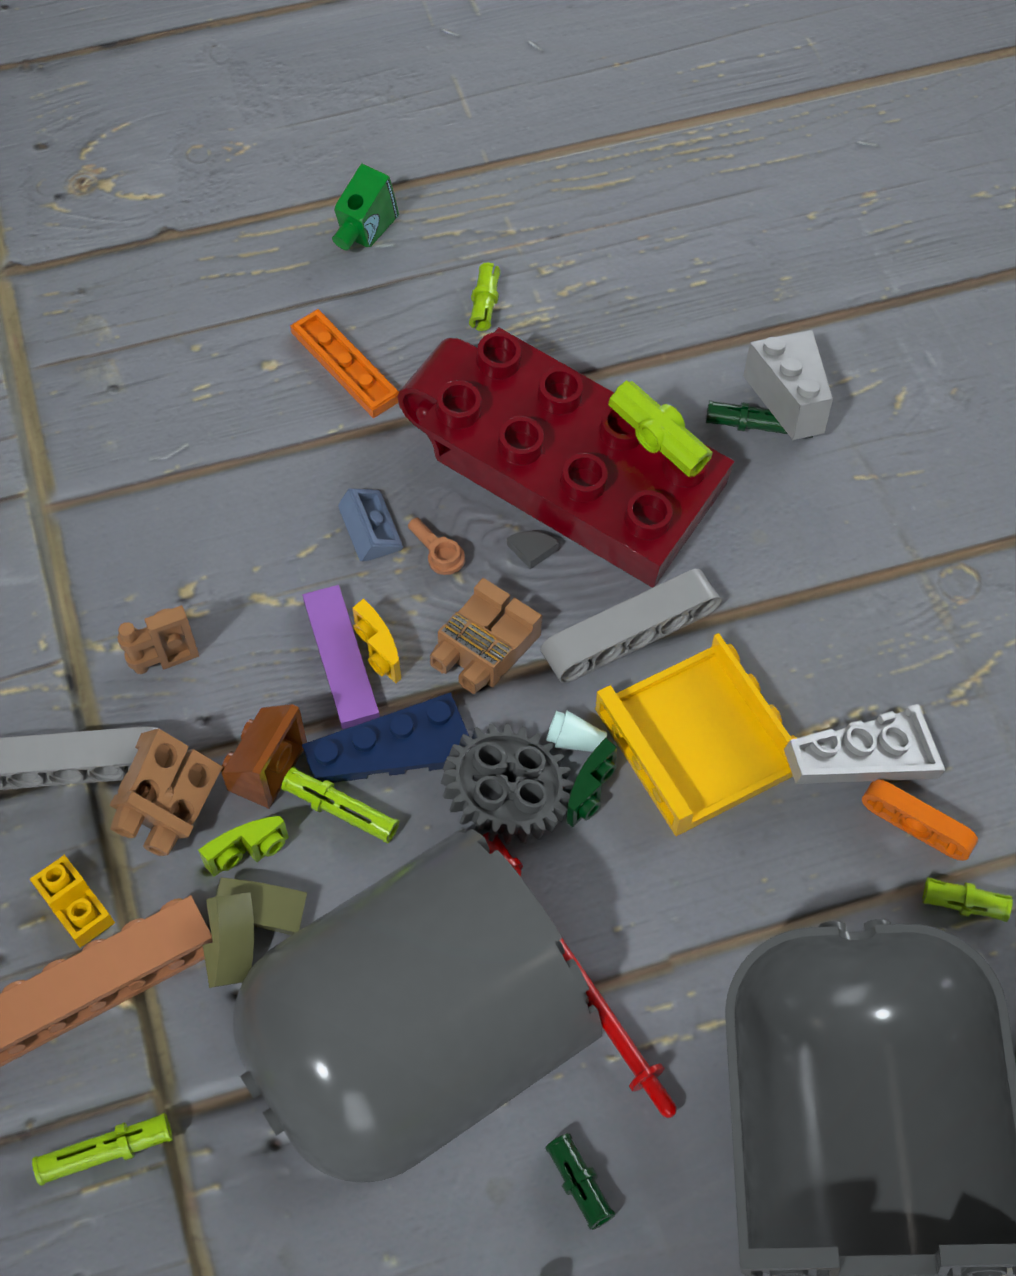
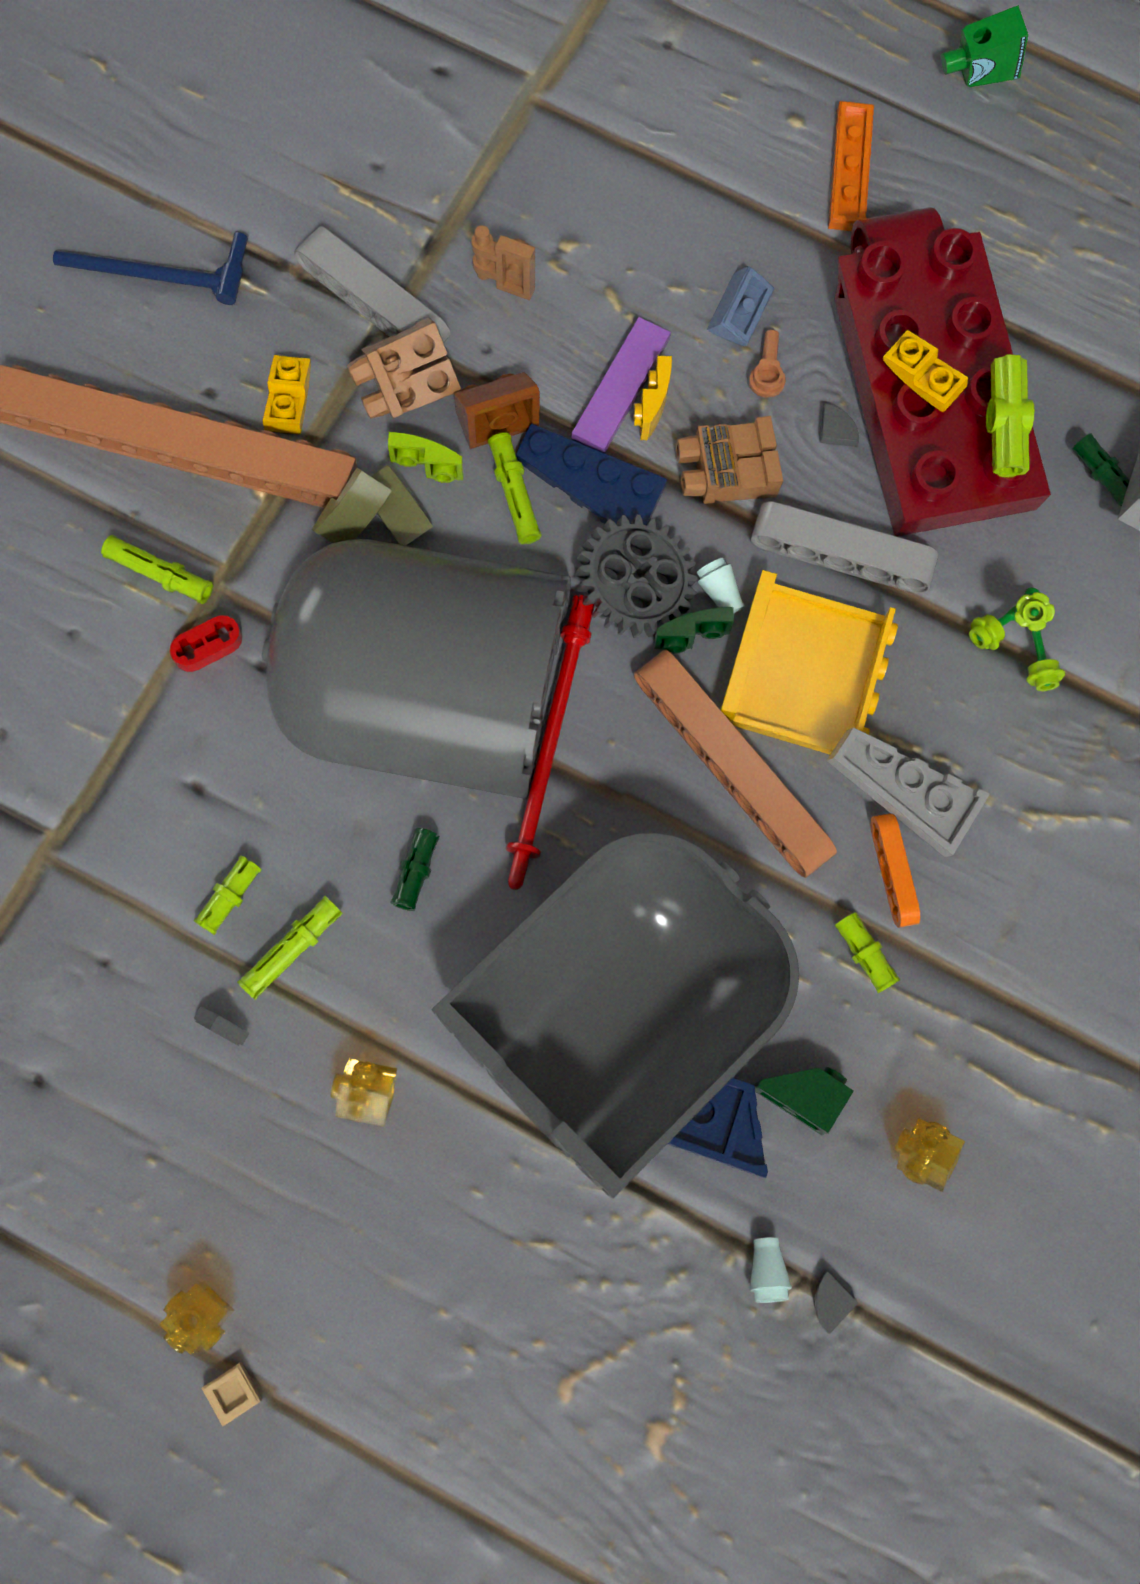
camera: 40 degrees right, 15 degrees up
lime pin [469,262,501,331] -> none
none -> red beam [170,615,243,672]
none -> nougat beam [633,649,837,878]
none -> yellow slope [883,330,968,413]
none -> lime plant [969,587,1066,691]

